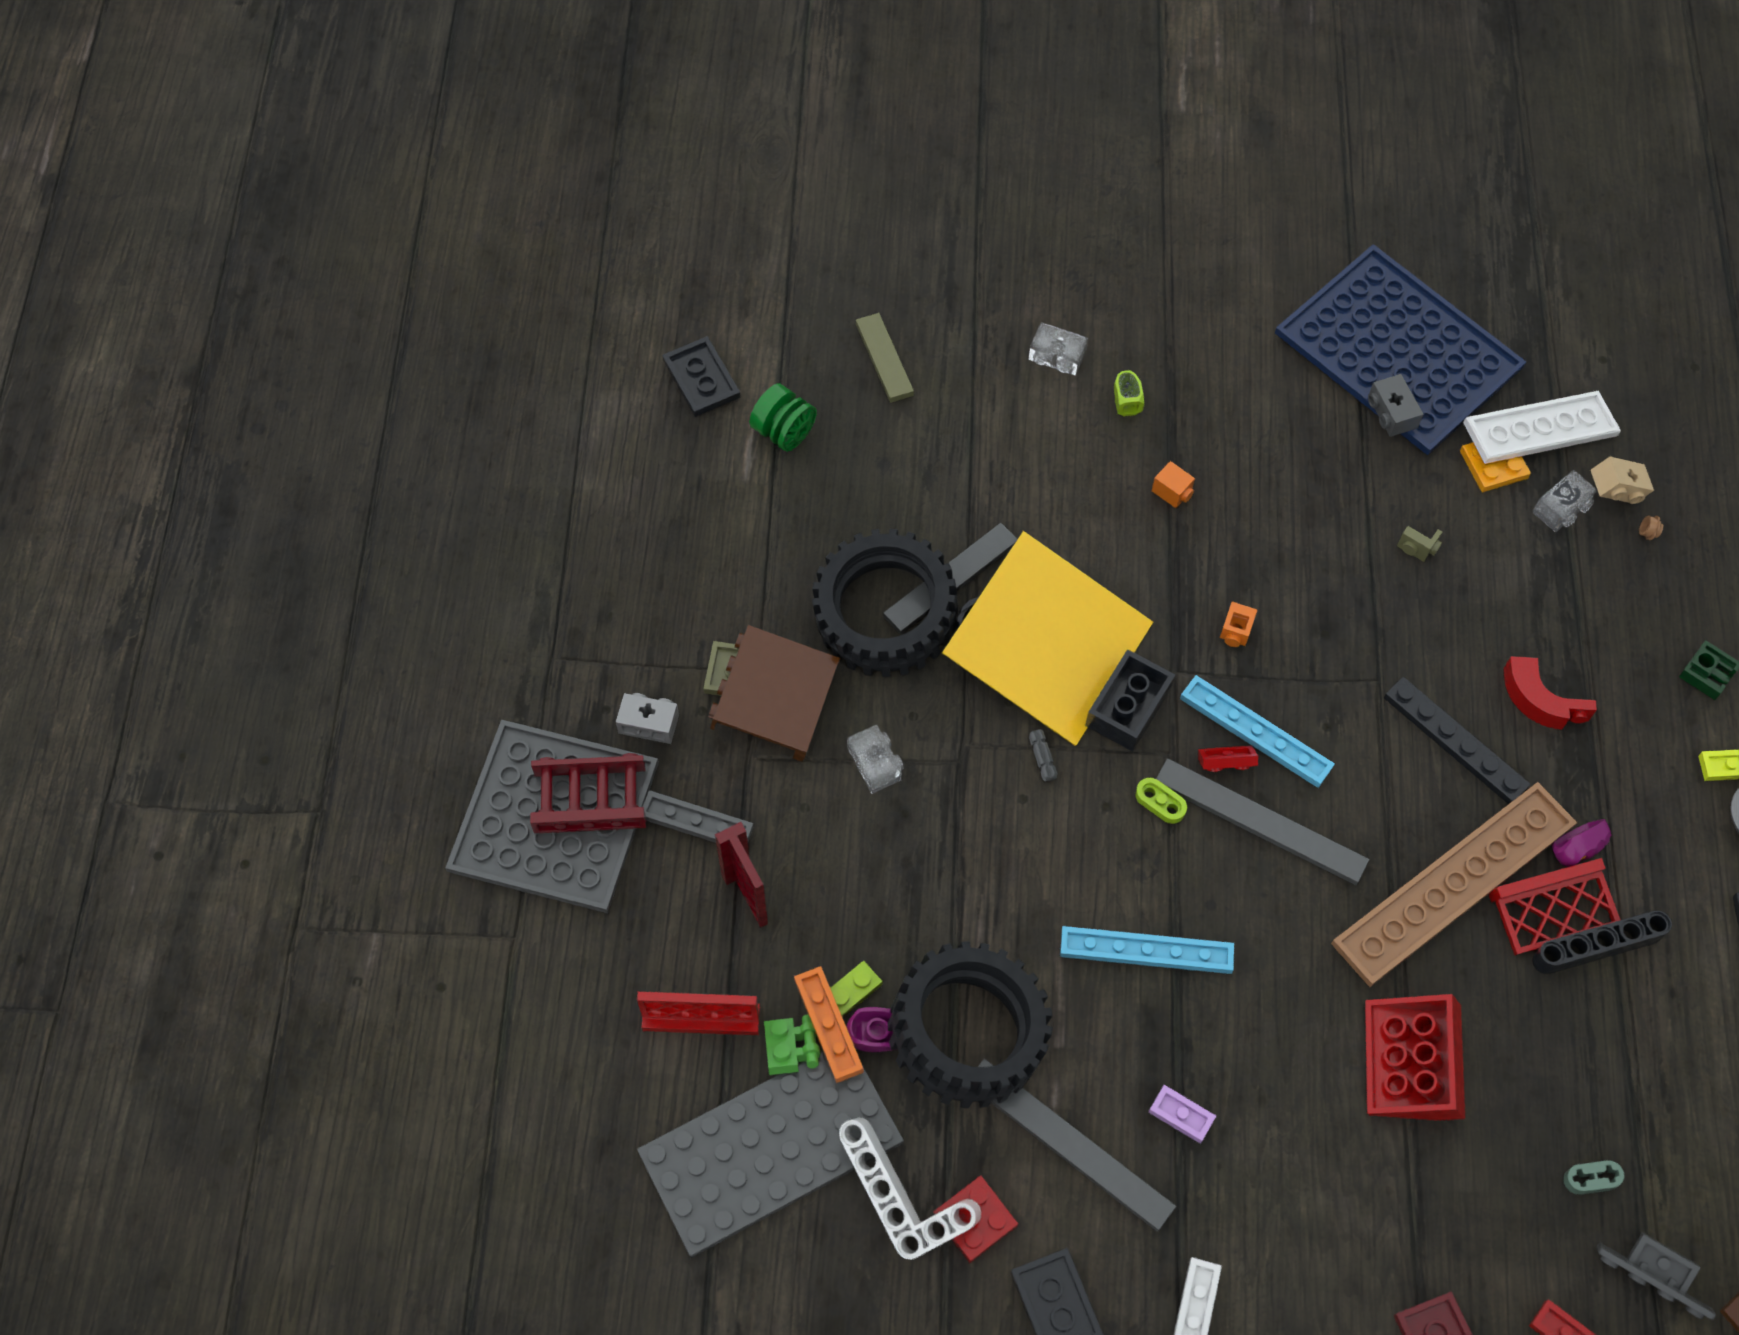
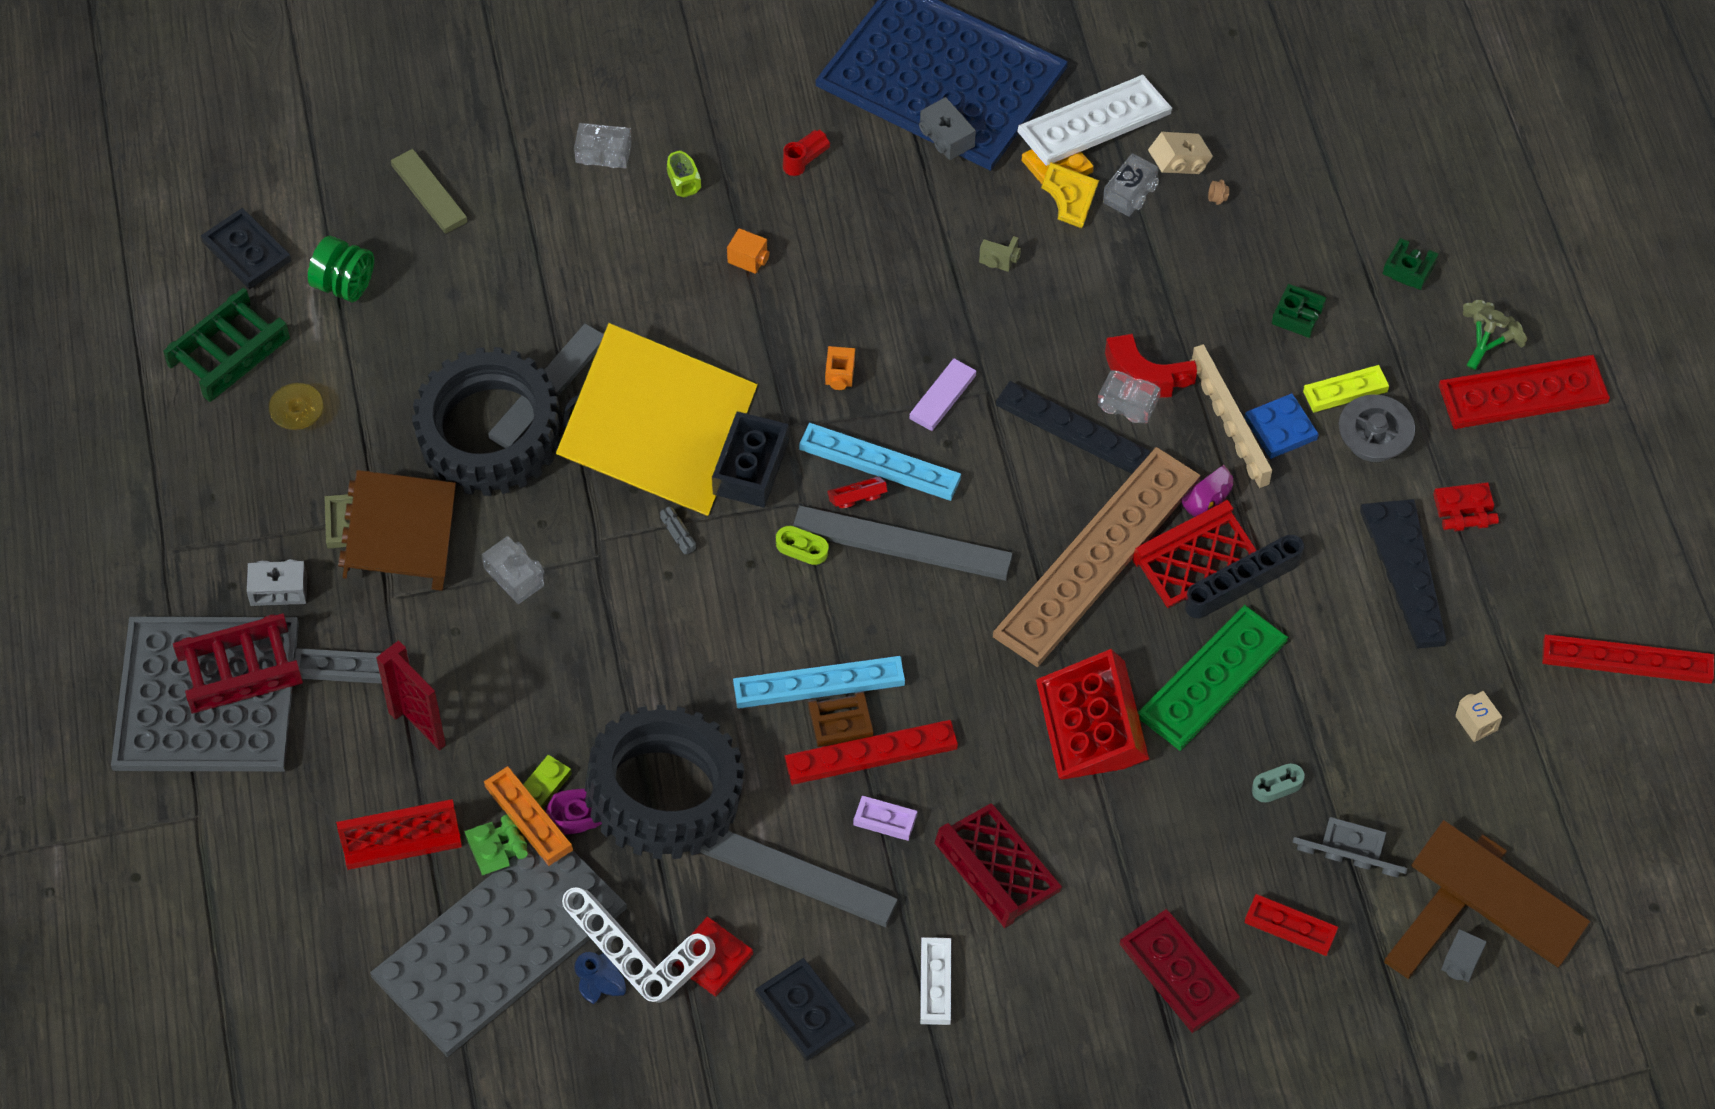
camera: 15 degrees left, 5 degrees down
none -> dark green fence [163,287,290,402]
none -> clear yellow dish [269,383,323,430]
none -> dark blue plate [574,952,626,1004]
none -> red piece [782,129,830,176]
none -> red plate [785,720,958,785]
none -> reddish brown plate [807,691,873,747]
none -> lavender tile [910,359,976,431]
none -> dark red fence [935,803,1062,928]
none -> yellow tile [1041,162,1099,228]
none -> clear brick [1098,370,1160,423]
none -> green tile [1138,605,1288,751]
none -> tan plate [1190,344,1272,488]
none -> blue plate [1244,394,1318,459]

